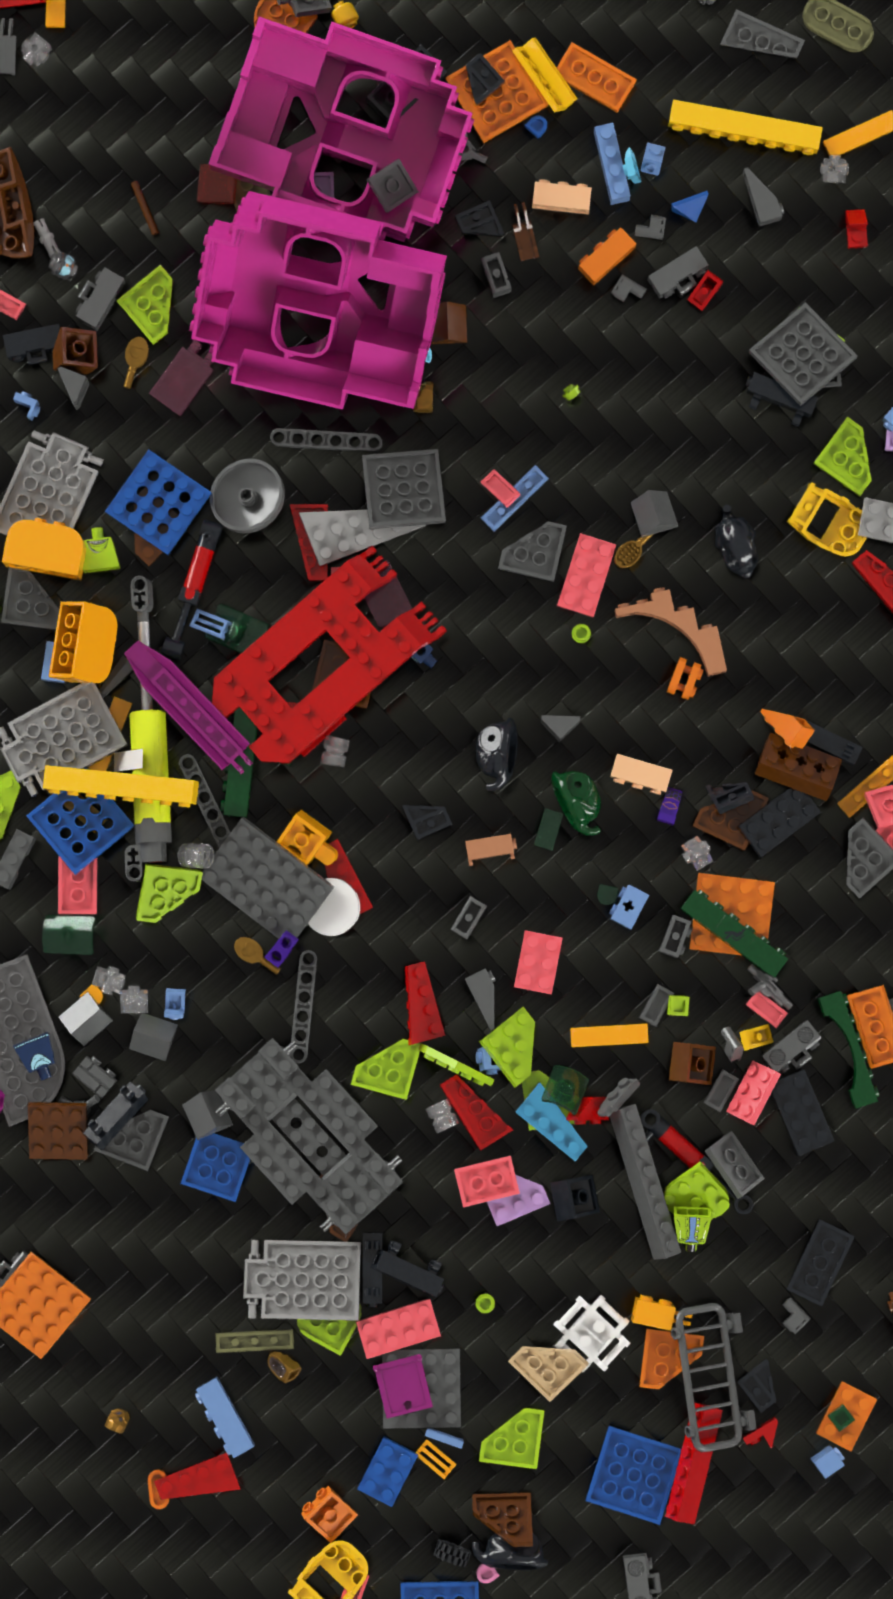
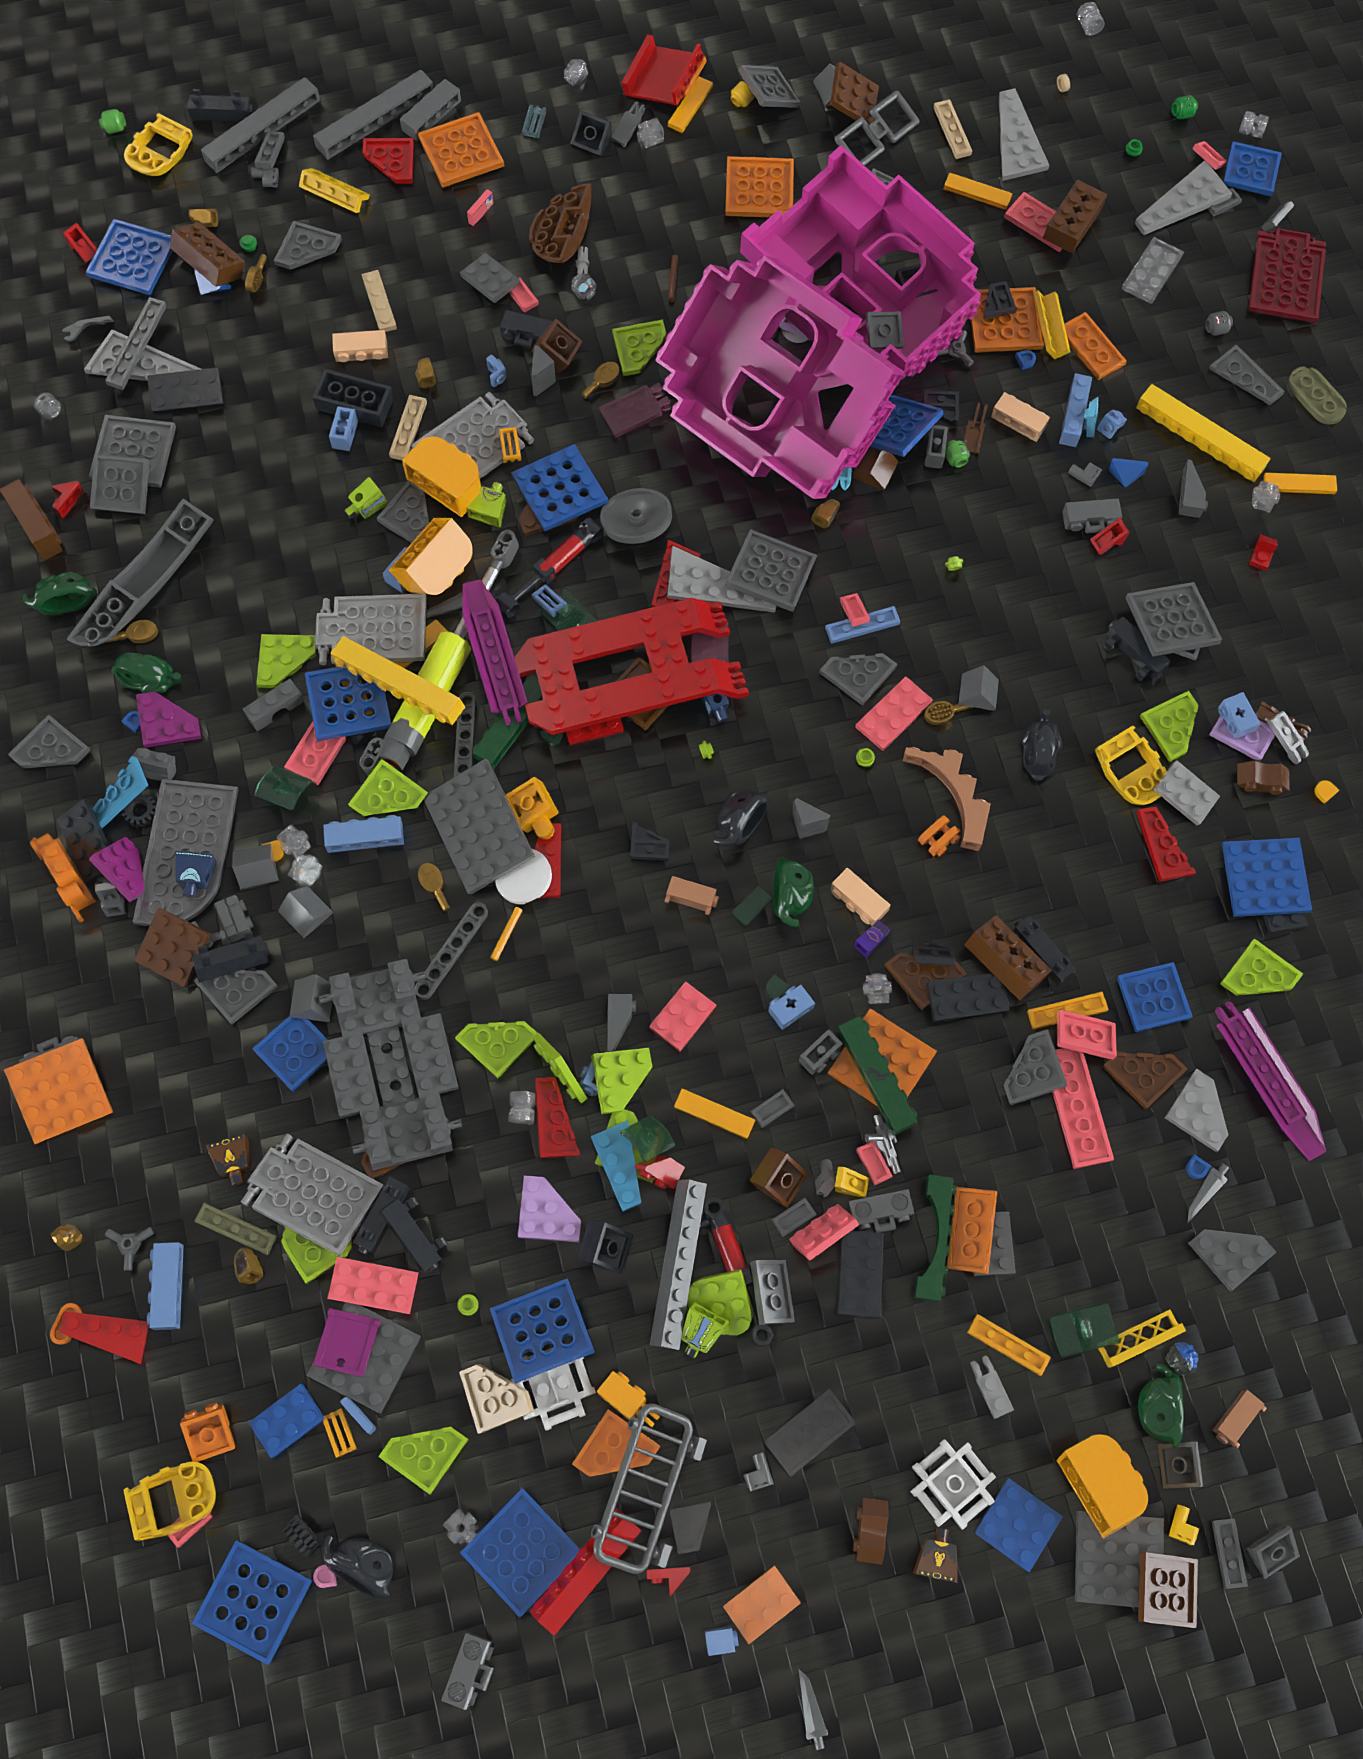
camera: 25 degrees right, 15 degrees down
dark grey piece [75,267,126,331] -> none
white sticker [114,749,143,772] -> none
medium blue bracket [164,988,186,1020] -> none
clear wheel [178,843,214,869] -> none
dark purple leg [264,930,299,968] -> none
dark grey beam [270,428,382,452] -> none
clear wheel [320,736,350,768] -> none
red wing [405,961,445,1046] -> none
dark grey brick [451,896,487,940] -> none
coral plate [454,1155,520,1207] -> none
reddish brown plate [472,1493,533,1547] -> none
orange brick [578,228,636,286] -> none
dark grey hinge [598,1078,640,1117] -> none
dark grey piece [611,274,647,302] -> none
lime tile [667,995,690,1016] -> none
orange slope [760,709,815,749] -> none
dark green tile [827,1404,855,1432] -> none
none -> dark grey piece [105,1227,154,1271]
none -> torso [206,1134,251,1186]
none -> medium blue brick [324,815,404,853]
none -> clear brick [443,1509,478,1544]
none -> light orange bar [490,907,522,961]
none -> blue piece [490,1278,595,1384]
none -> light orange tile [499,427,521,463]
none -> lime plate [699,741,714,759]
none -> orange plate [725,156,794,217]
none -> blue plate [869,394,943,457]
none -> bright green head [945,440,970,467]

